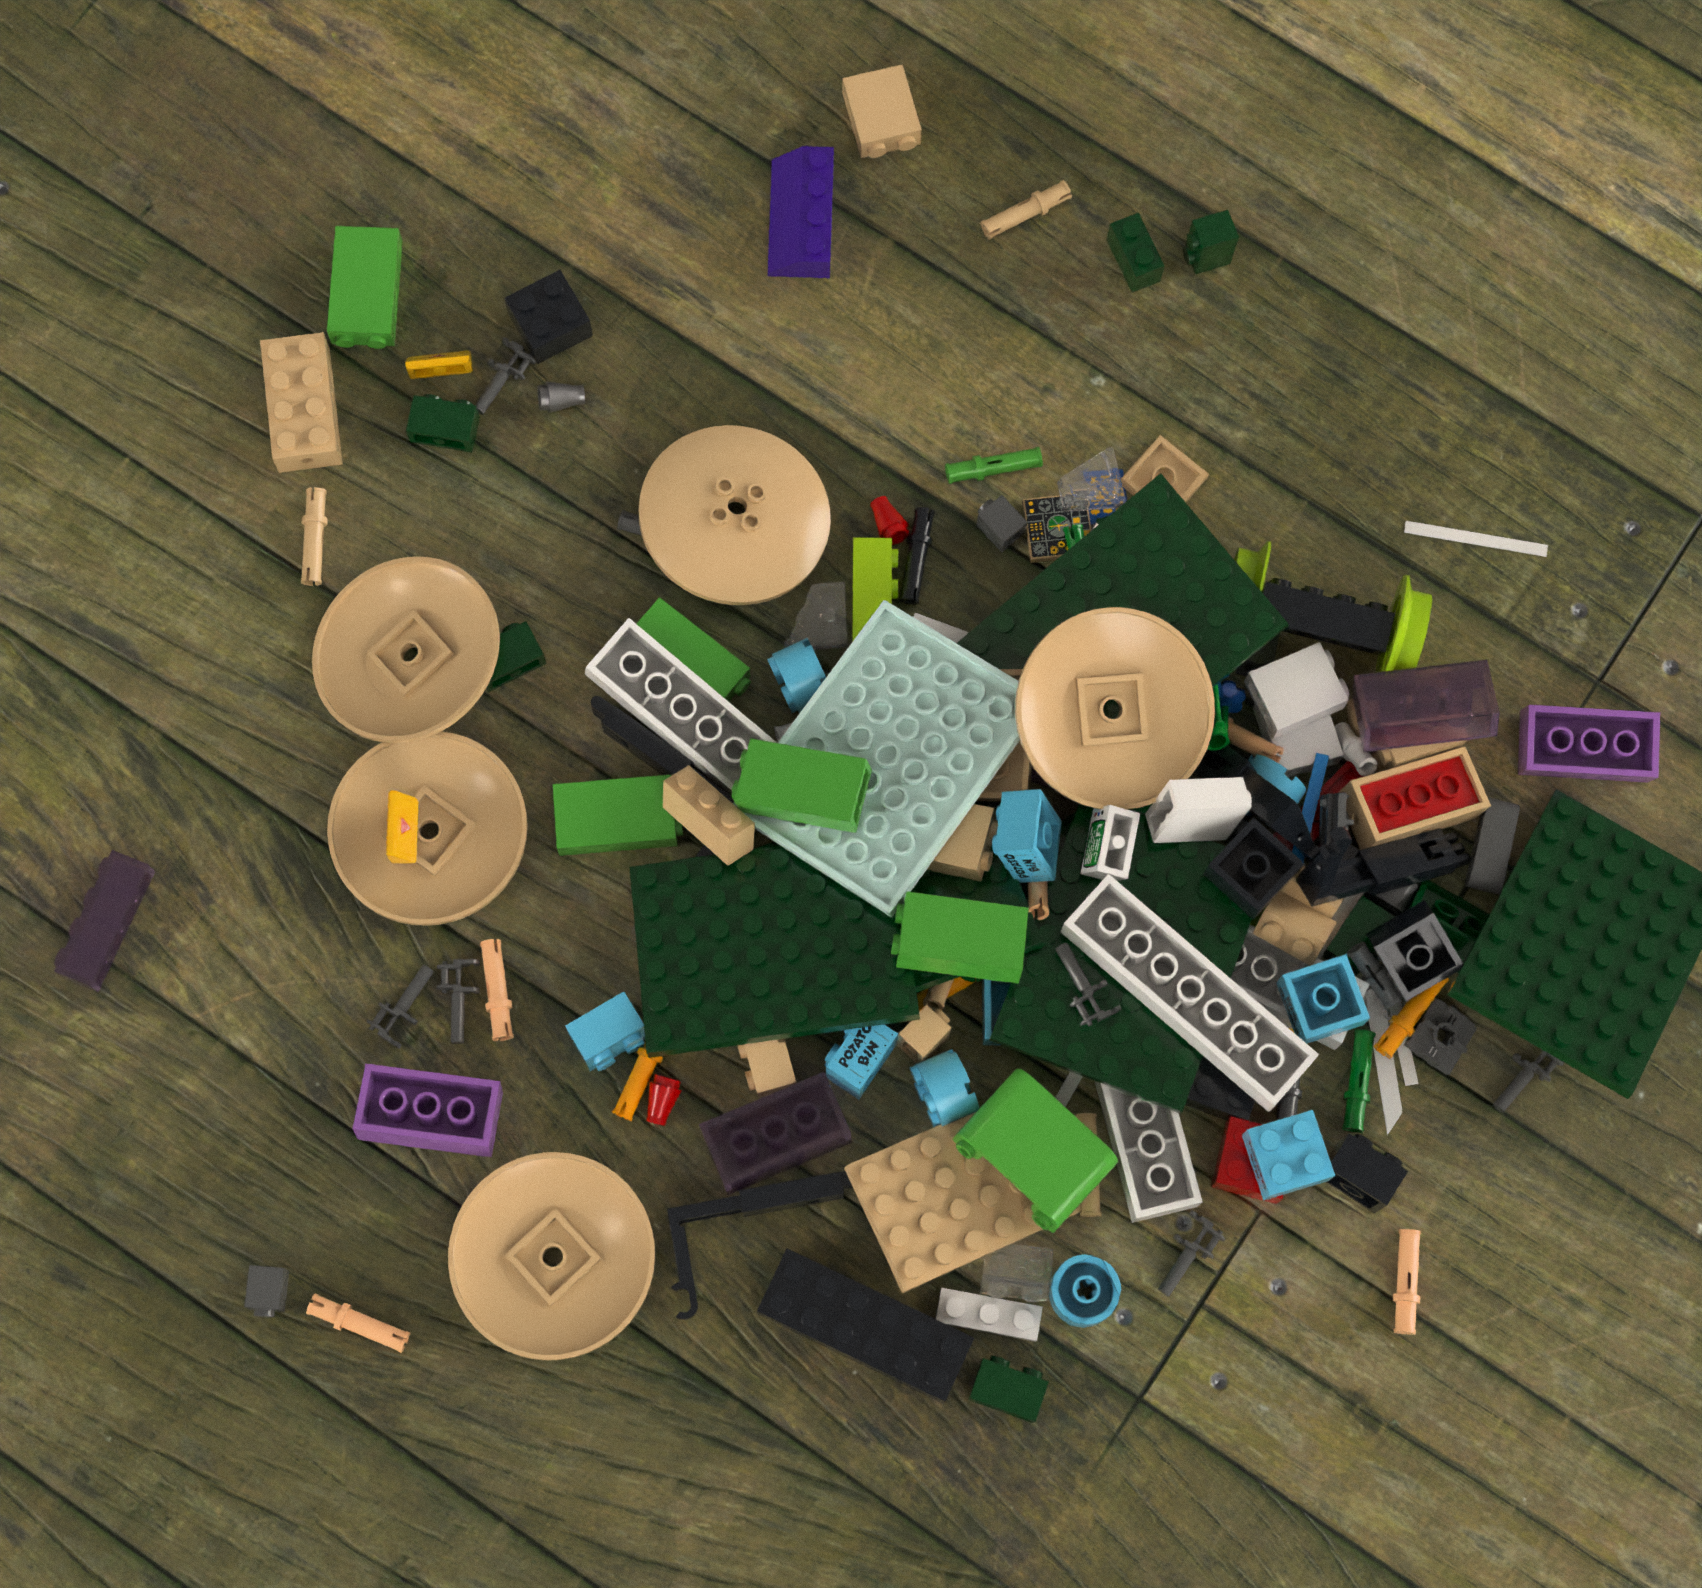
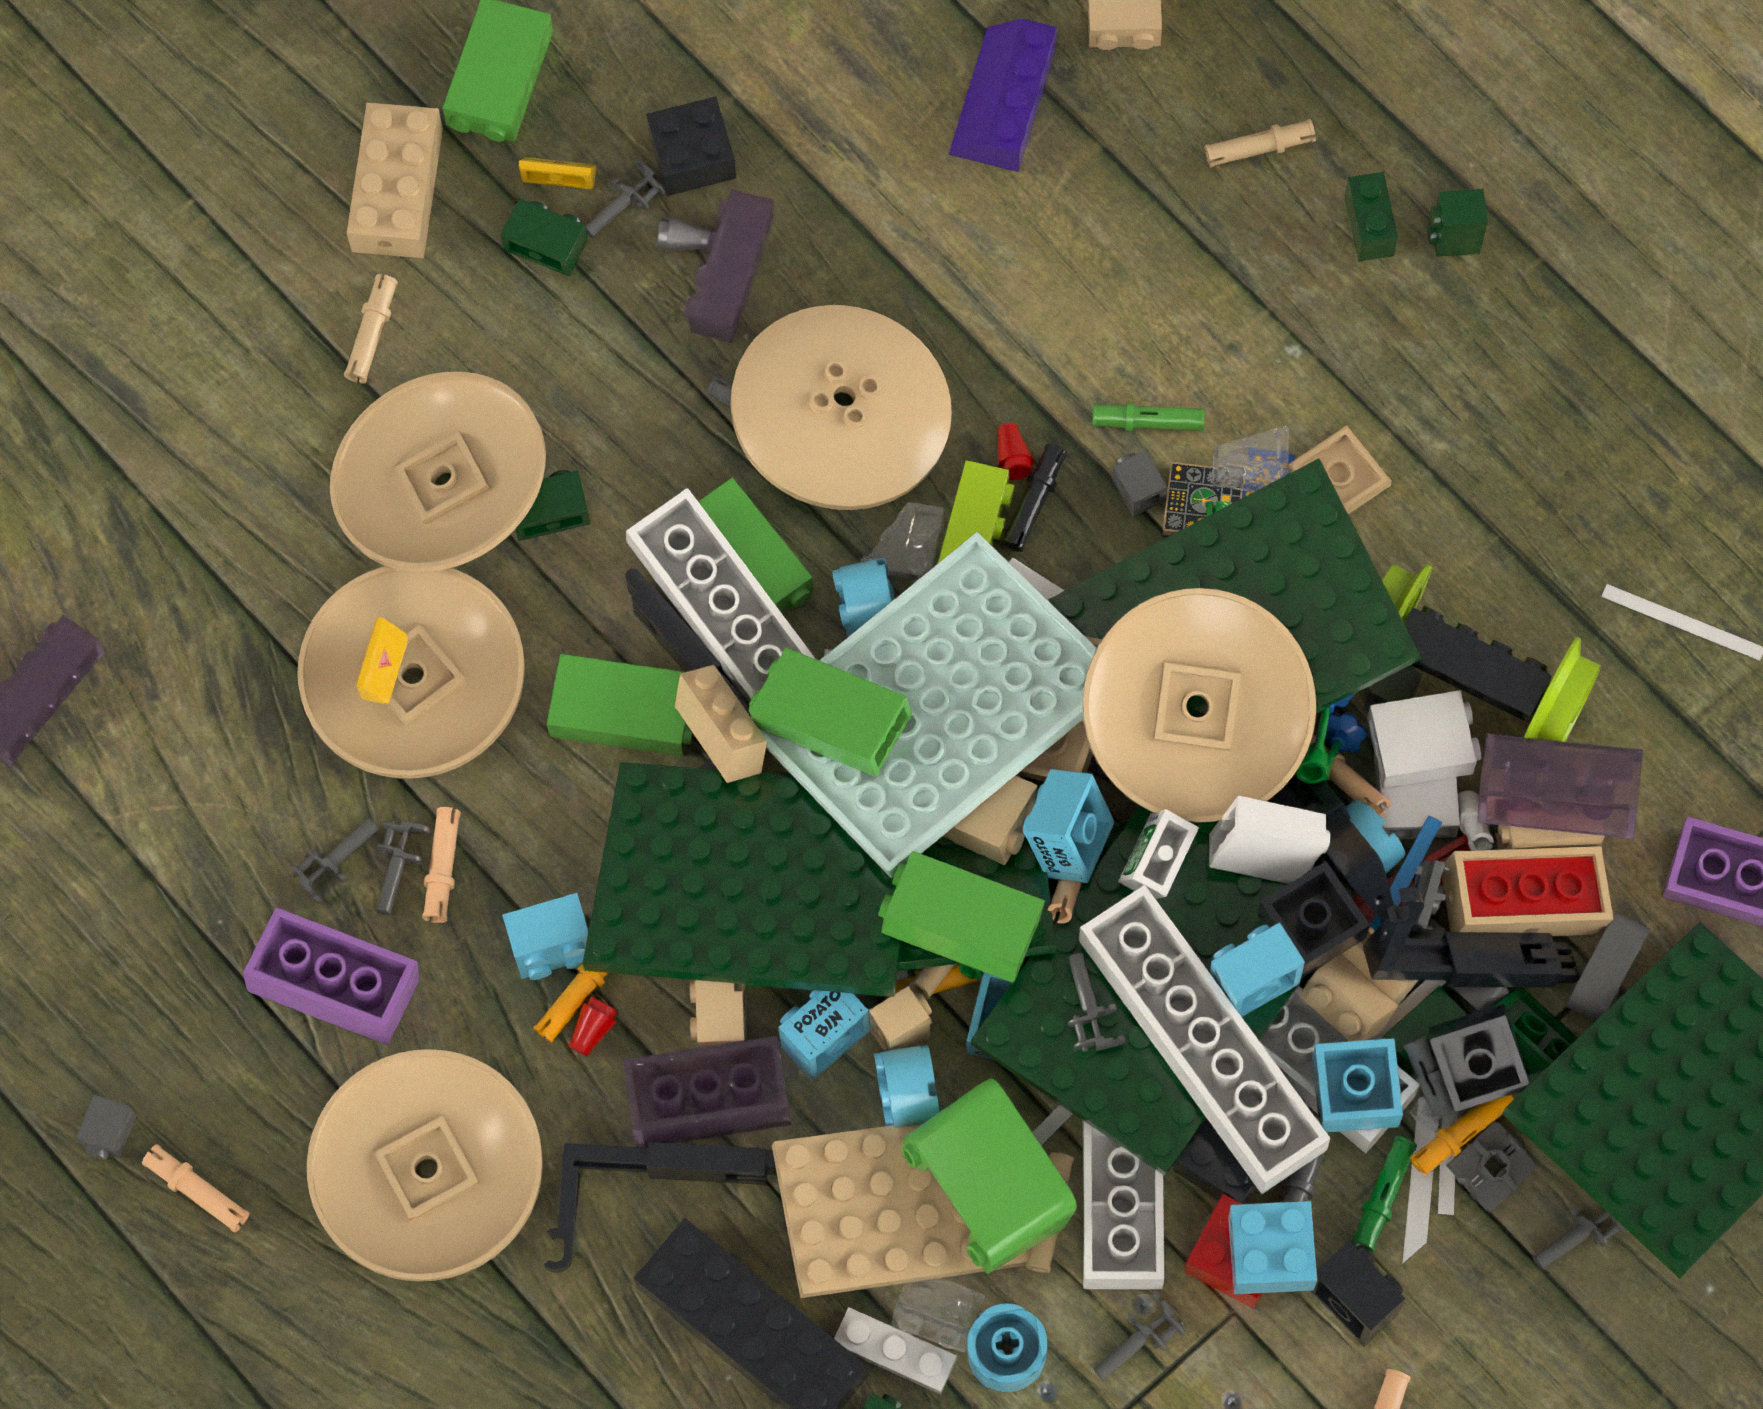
camera: 20 degrees right, 5 degrees down
none -> clear purple brick [685,189,775,343]
none -> medium azure brick [1210,922,1305,1017]

